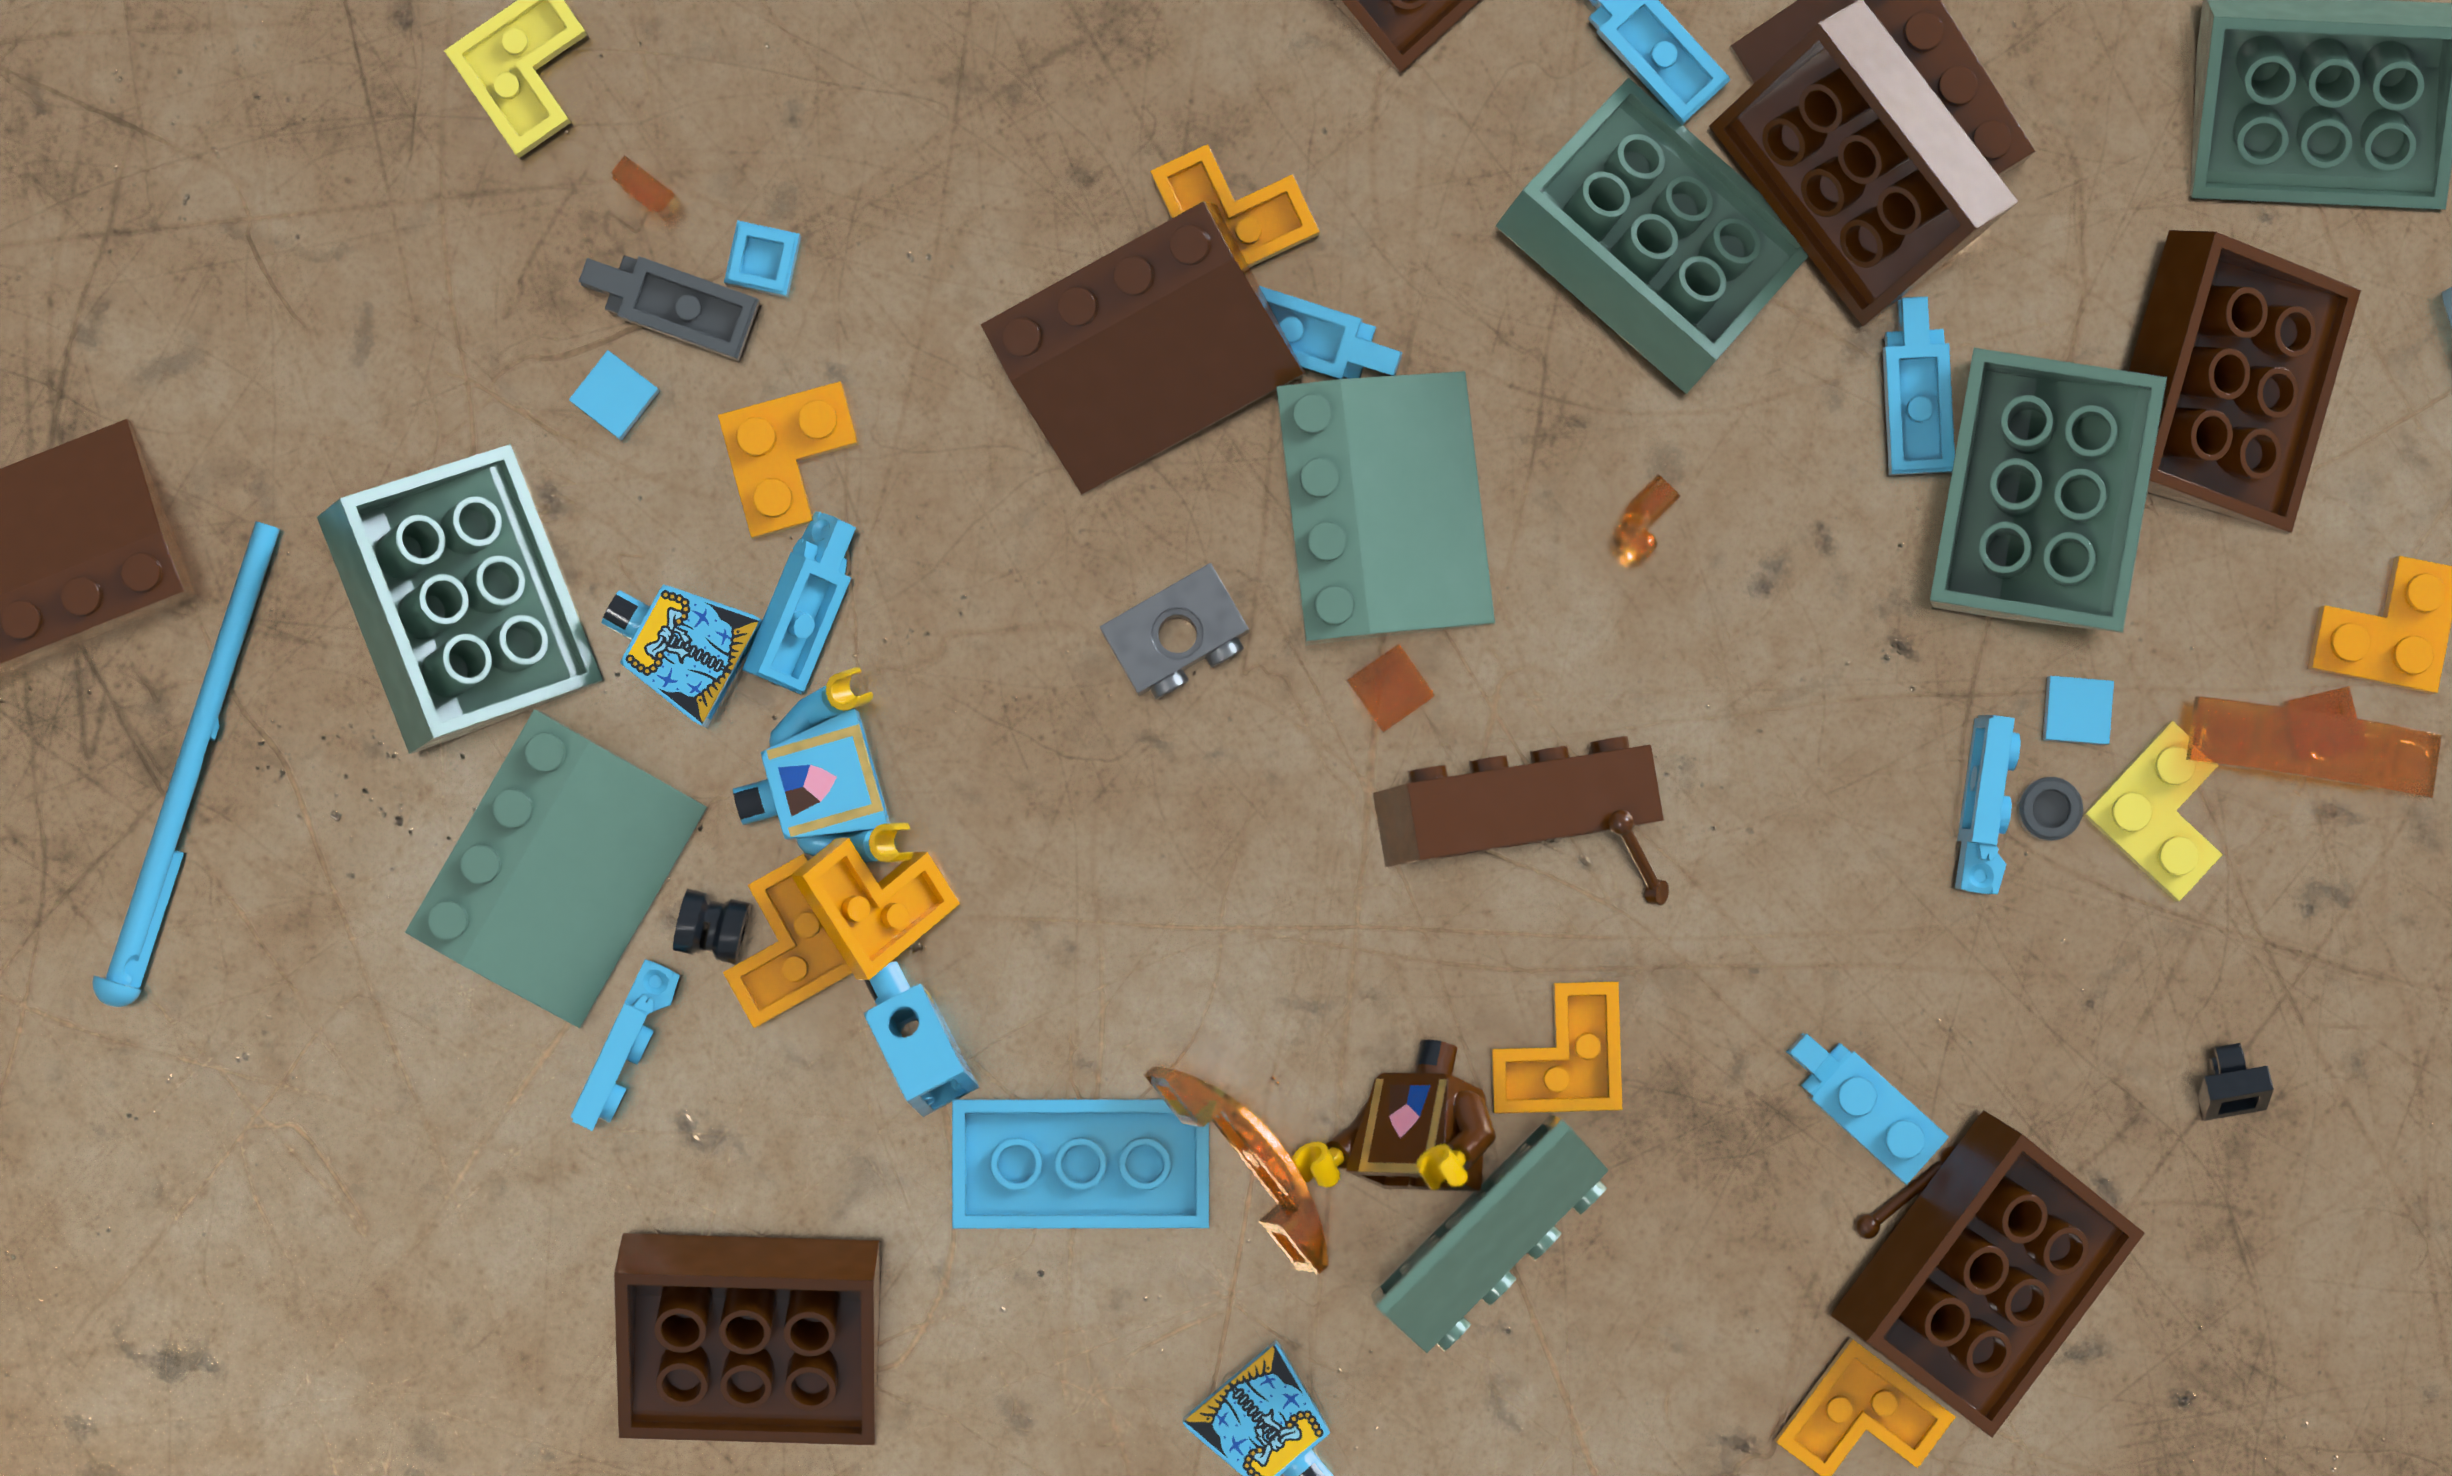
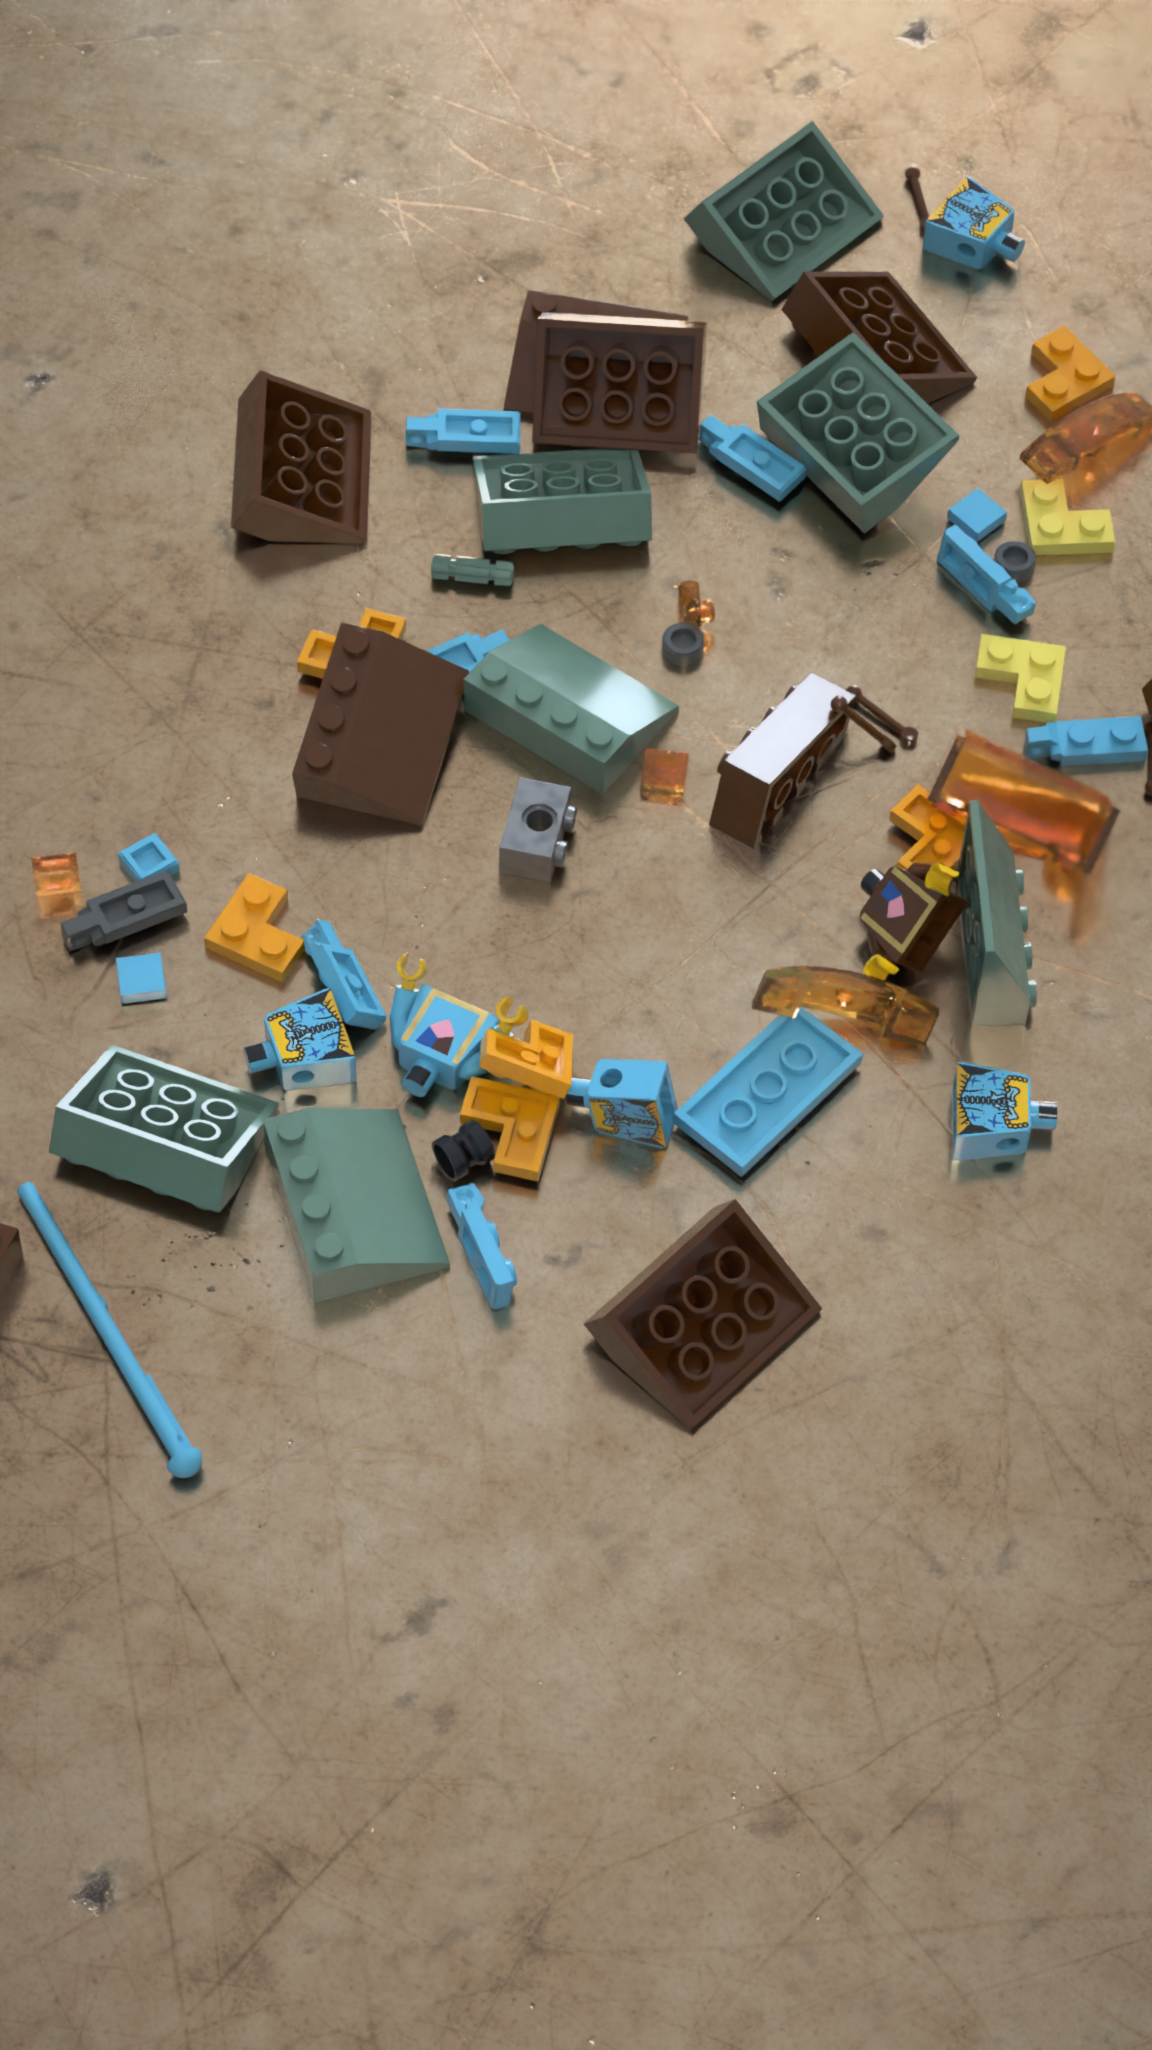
camera: 50 degrees left, 30 degrees down
none -> sand green axle [431,554,514,586]
none -> dark grey tile [661,623,705,666]
none -> reddish brown hinge [846,685,918,746]
none -> clear orange windscreen [927,726,1121,875]
none -> light yellow plate [975,634,1066,723]

